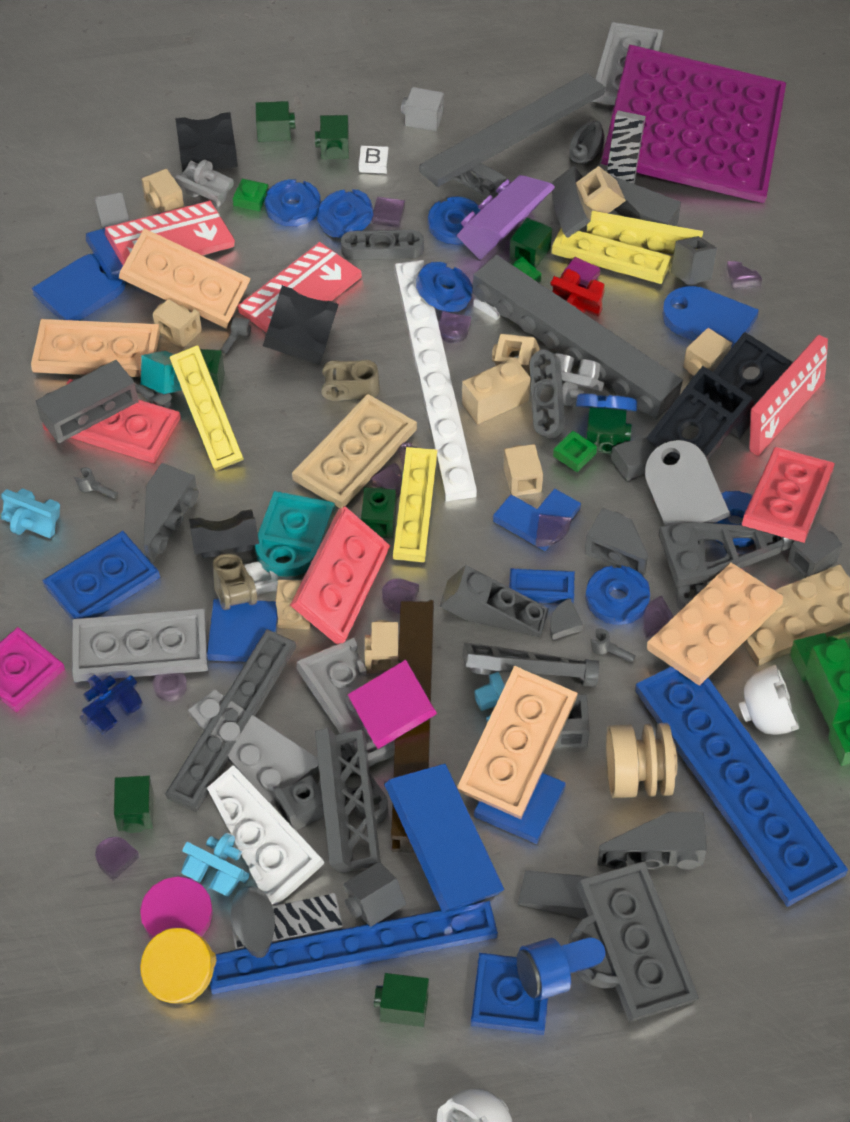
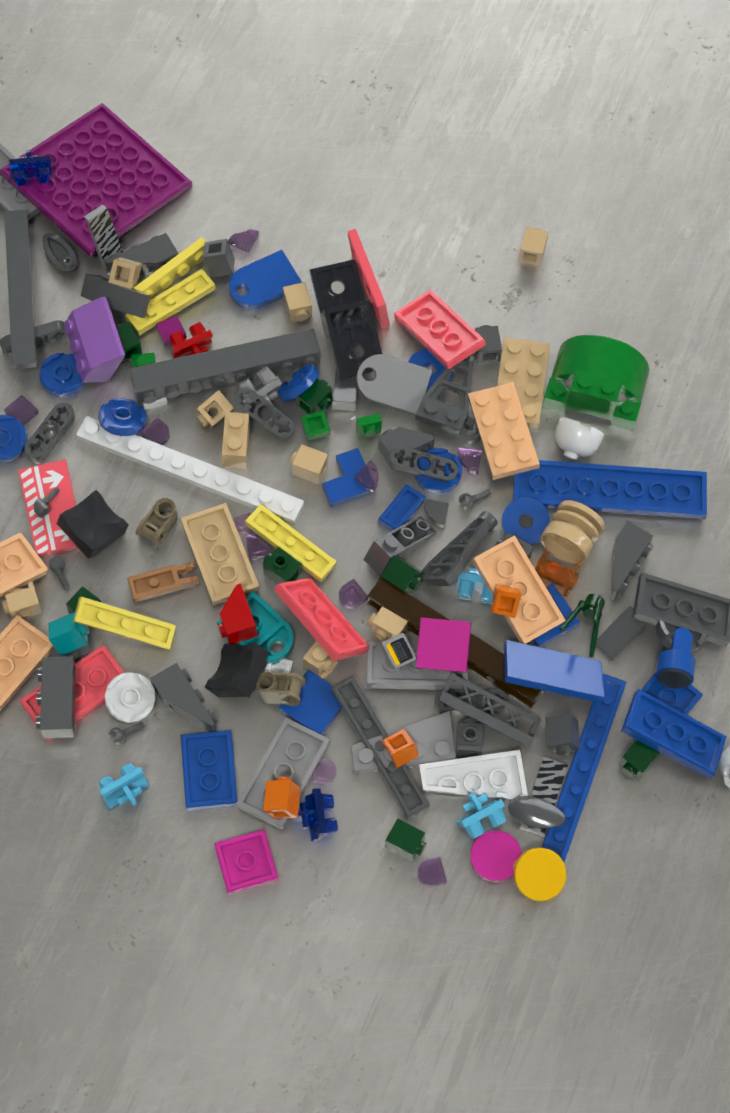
camera: 60 degrees left, 10 degrees up
none -> clear blue hips [9,149,52,186]
none -> dark grey hand [34,487,60,518]
none -> white tile [104,672,155,723]
none -> medium nougat hinge [127,562,200,603]
none -> red slope [217,583,258,644]
none -> orange brick [263,777,301,819]
none -> green plate [356,413,382,438]
none -> dark green brick [381,555,424,594]
none -> slope [381,633,416,669]
none -> orange slope [382,729,419,768]
none -> dark grey beam [388,446,458,482]
none -> orange slope [491,584,522,618]
none -> blue tile [501,497,550,545]
none -> clear orange hose [535,551,580,596]
none -> dark green plant [559,594,605,657]
none -> blue tile [621,689,727,780]

